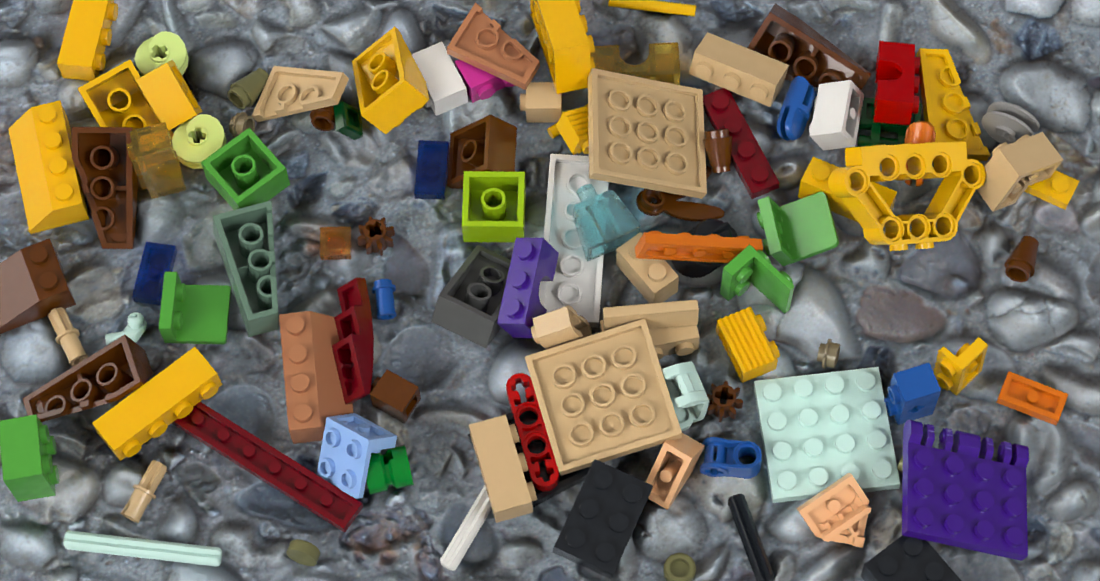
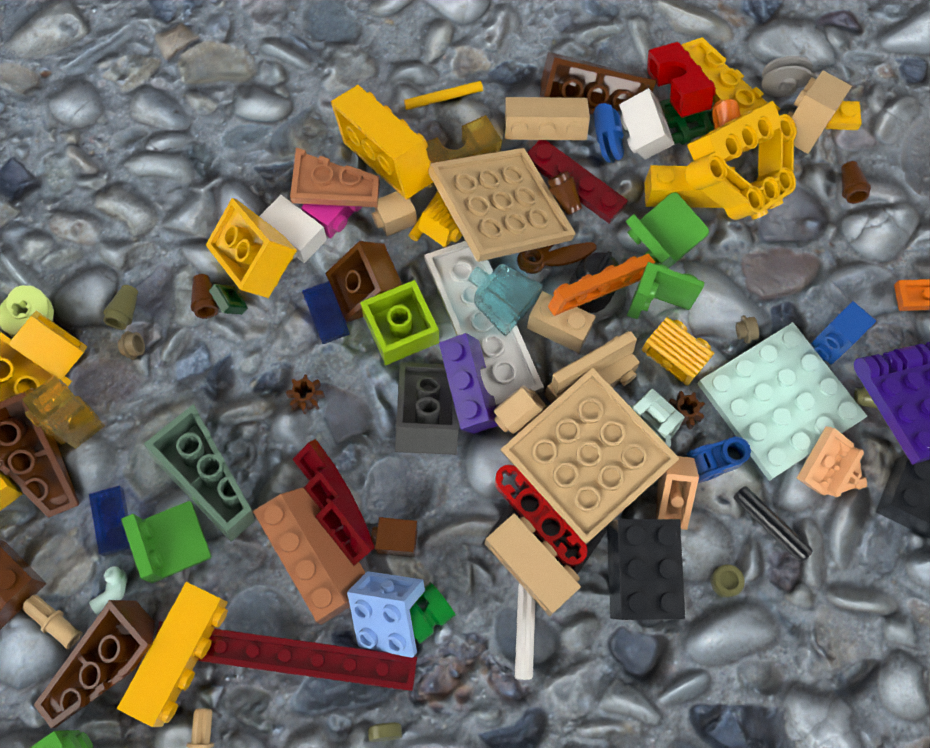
camera: 30 degrees left, 5 degrees up
yellowish green piece [172,114,227,169] -> none
bright green brick [201,128,290,210] -> none
tan wing [252,66,349,122] -> none
clear orange plate [320,226,352,260] -> none
blue pin [371,279,397,320] -> none
yellow bracket [934,337,988,396] -> none

